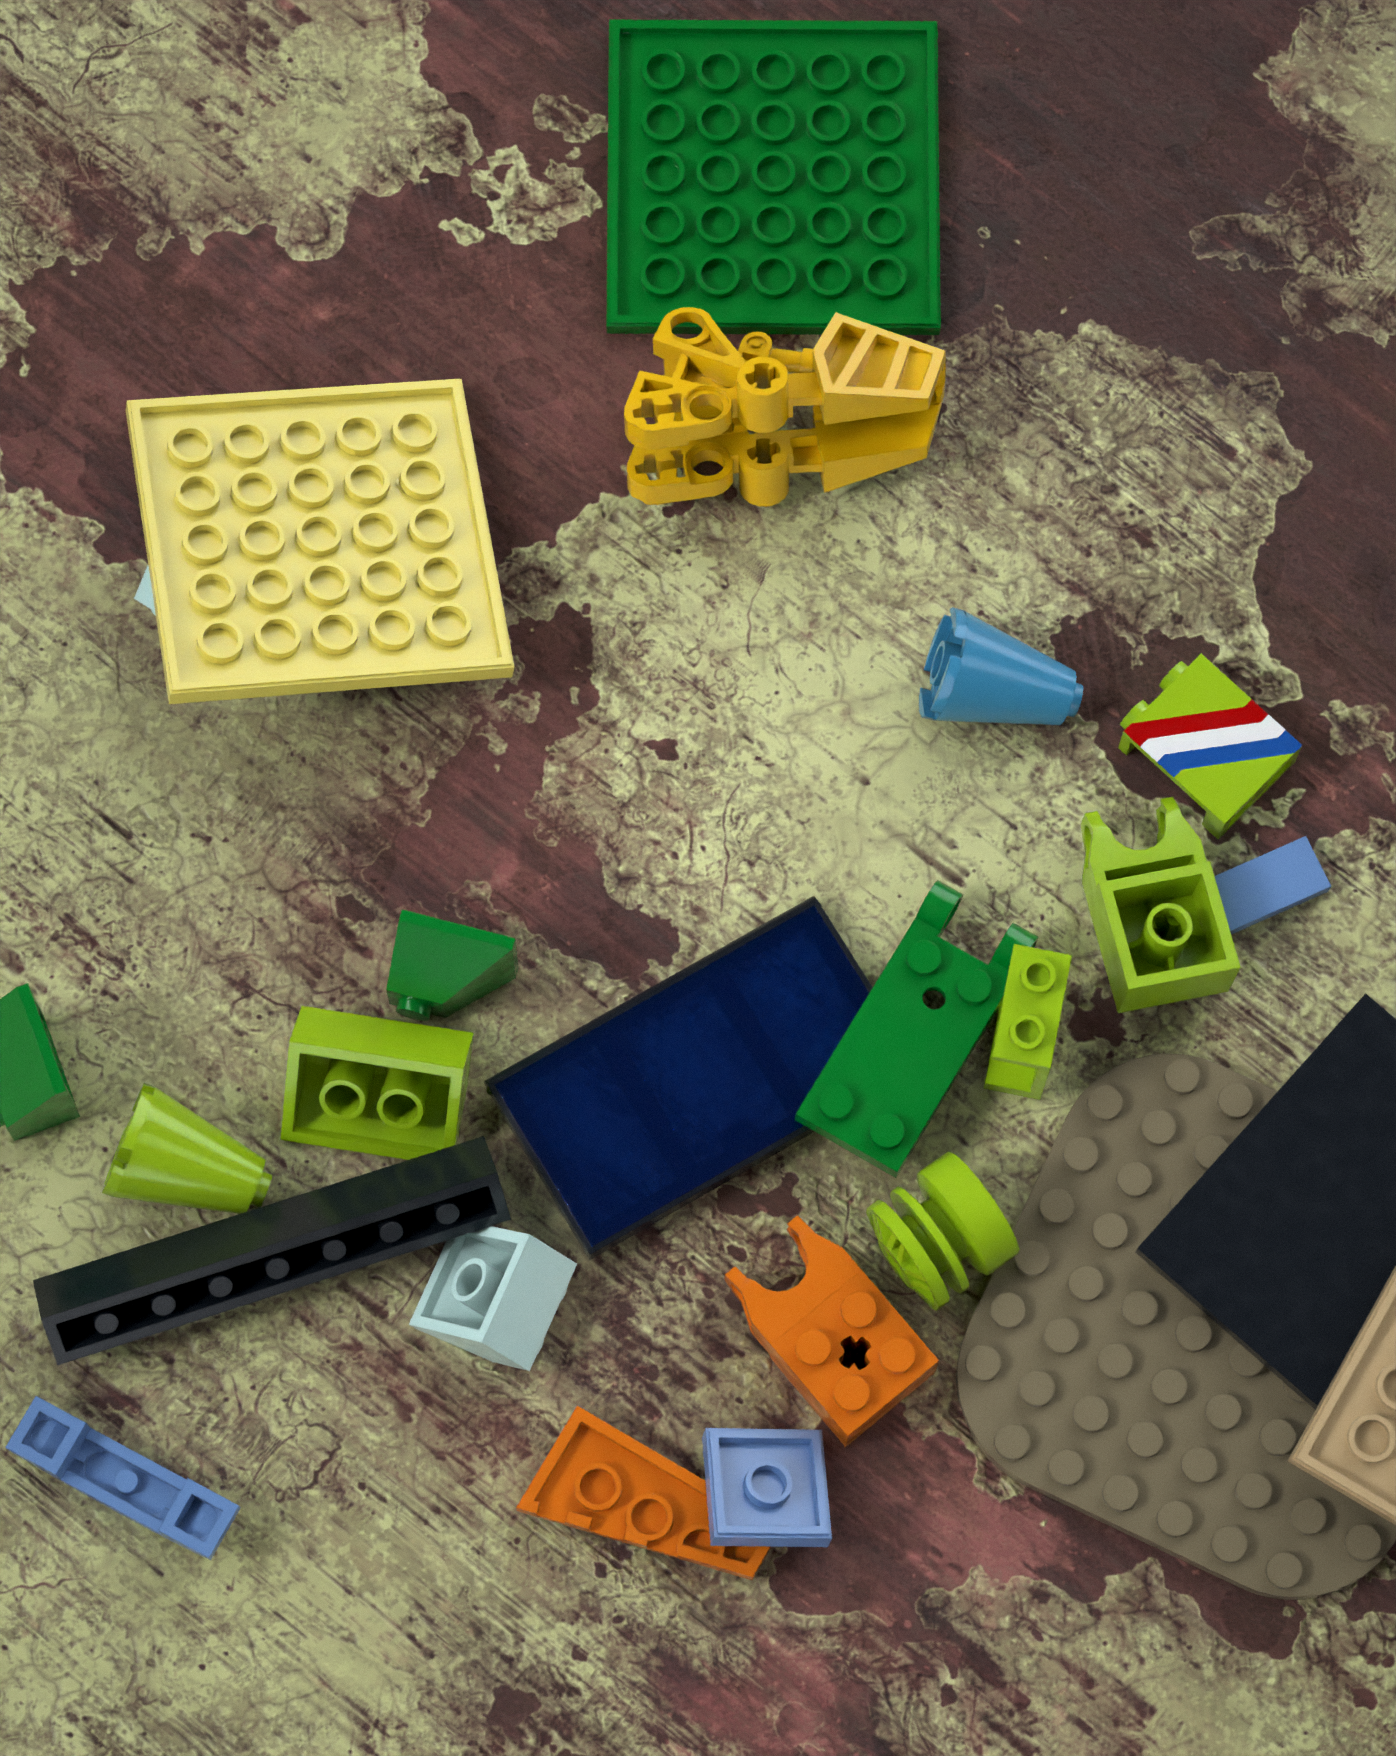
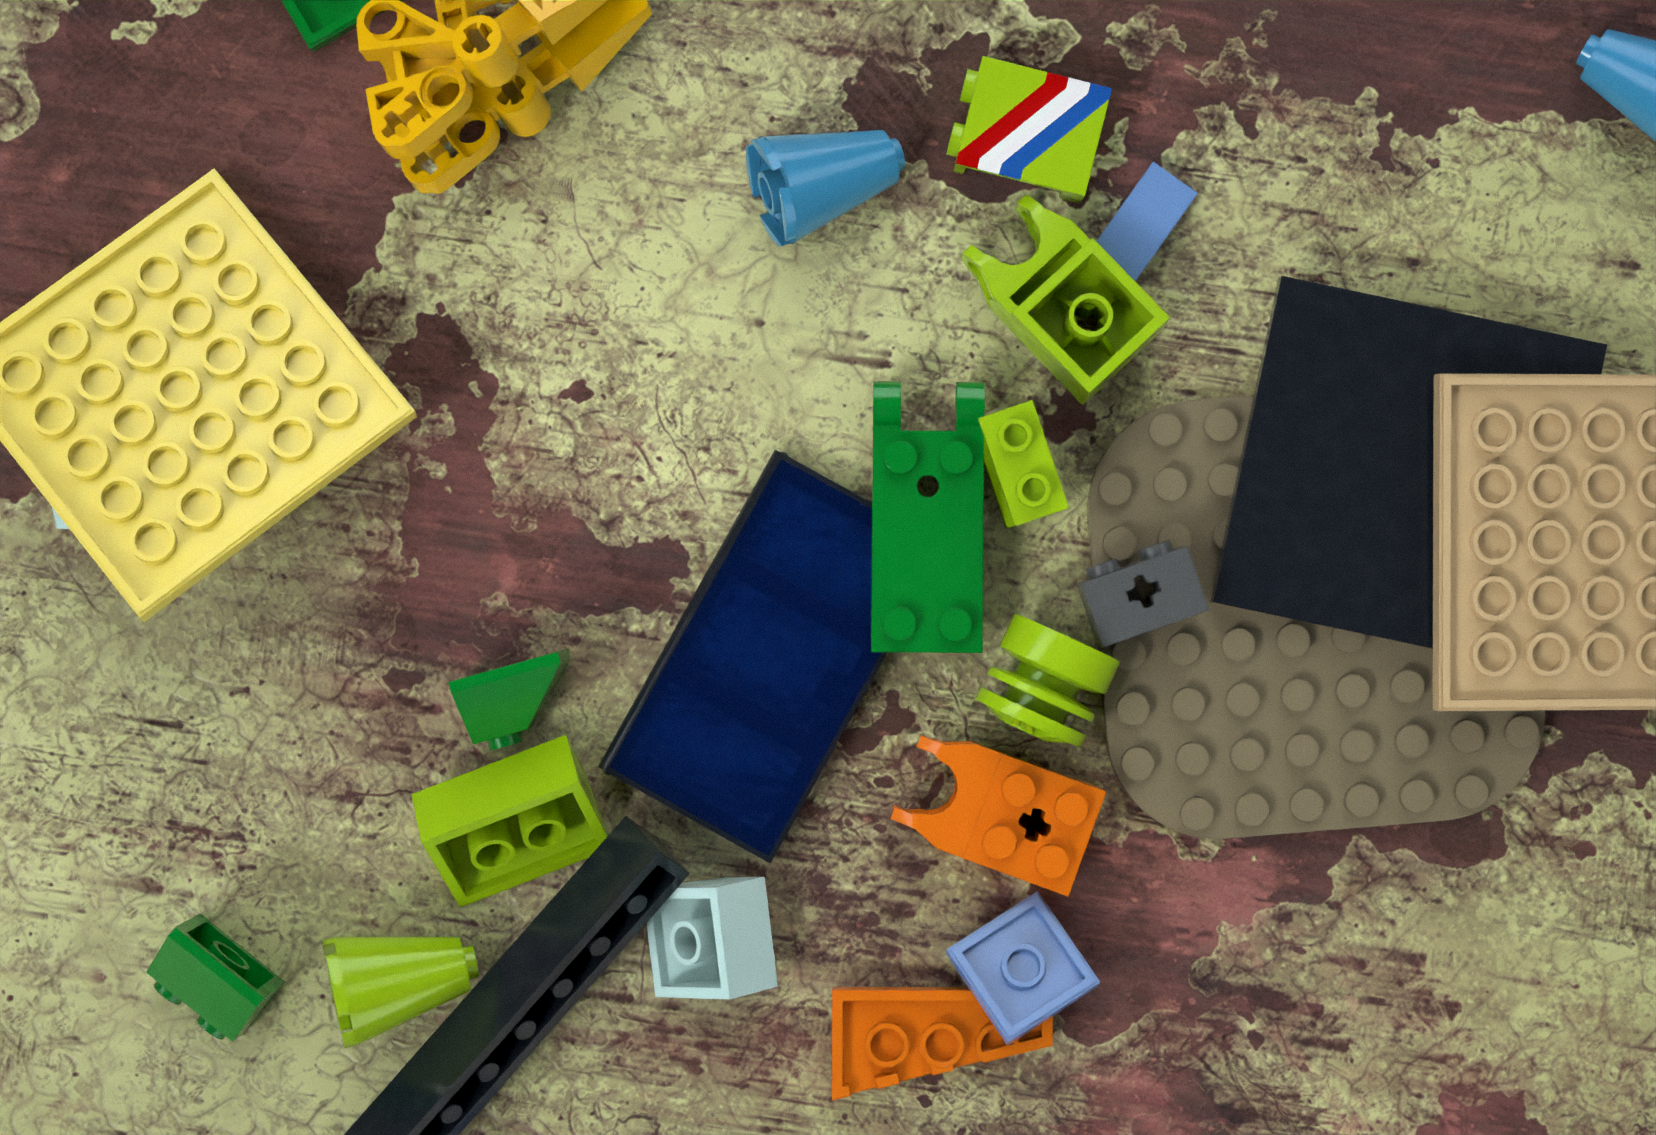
camera: 25 degrees left, 15 degrees up
none -> dark grey brick [1076,540,1210,647]

